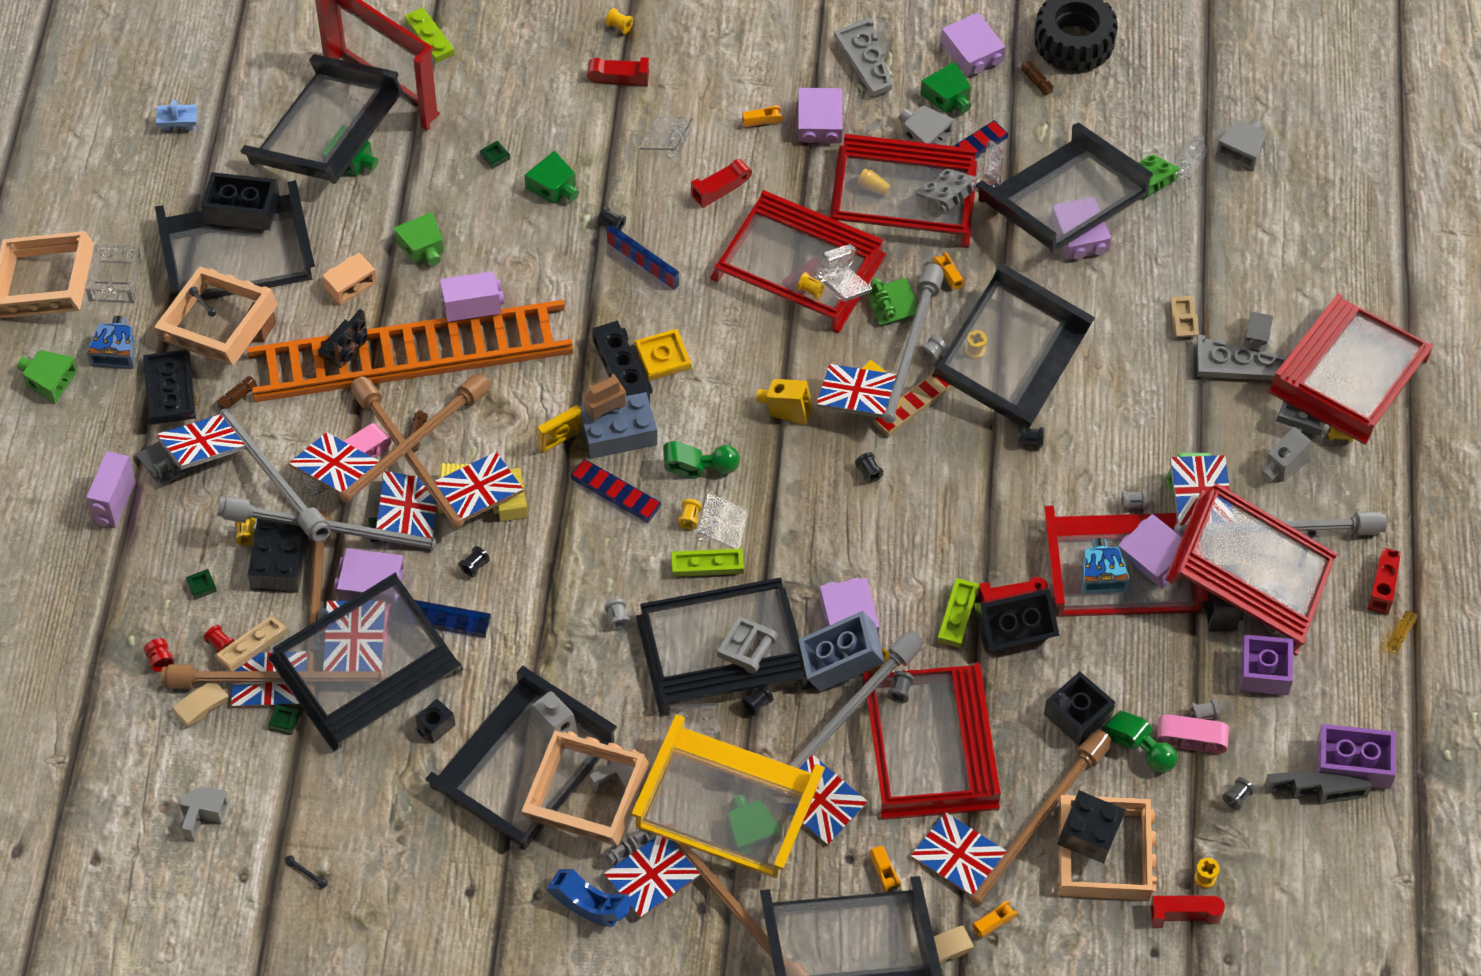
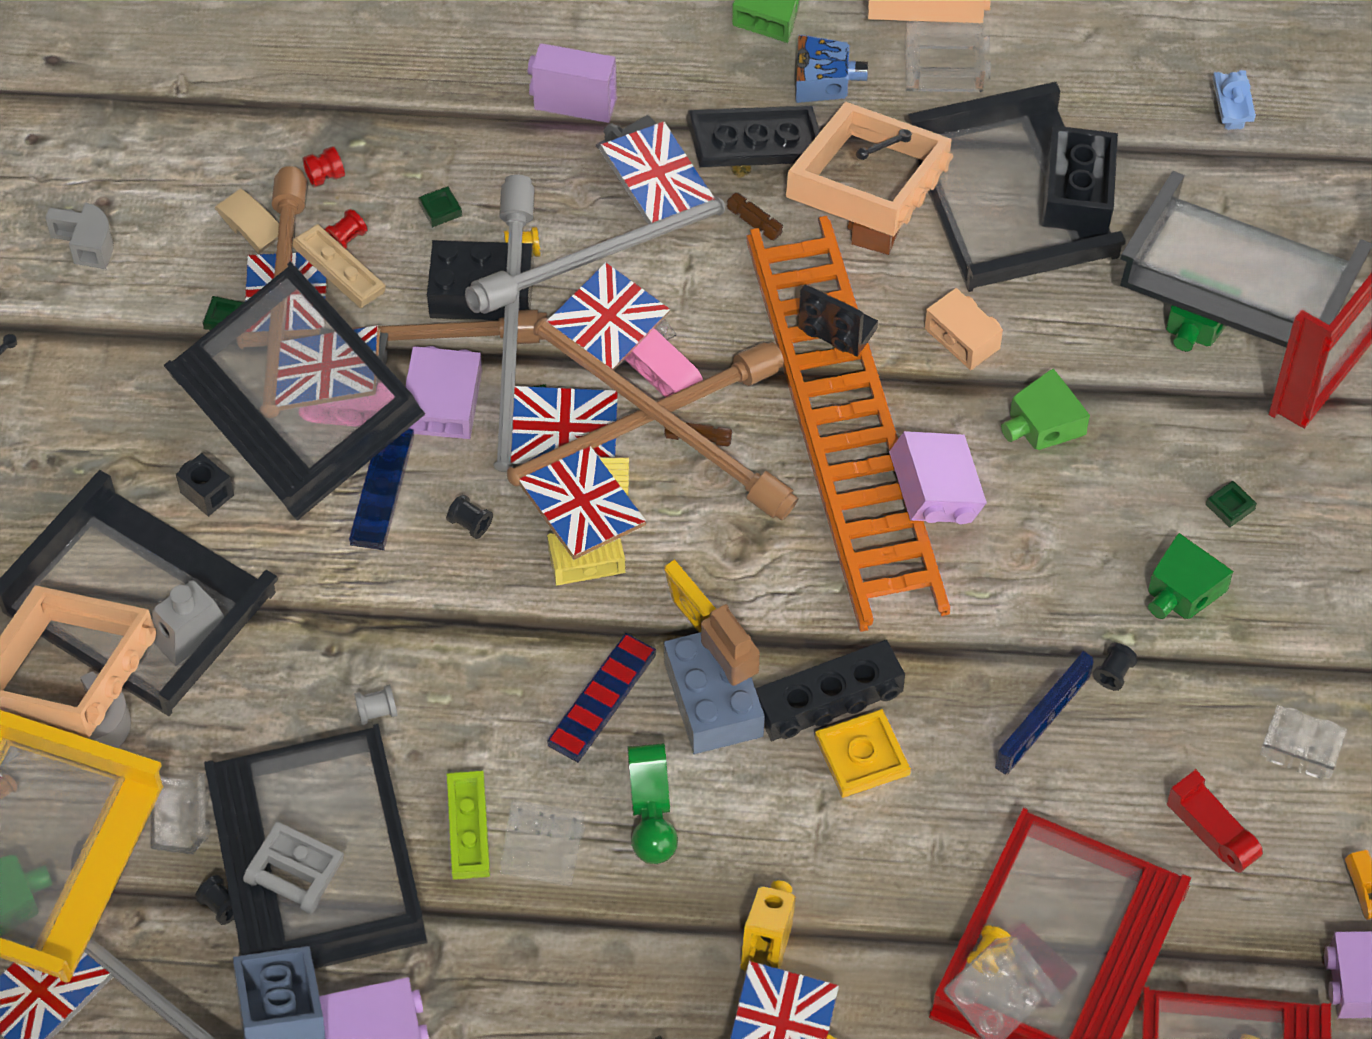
camera: 90 degrees right, 0 degrees up
yellow bush [677,499,702,530] -> none

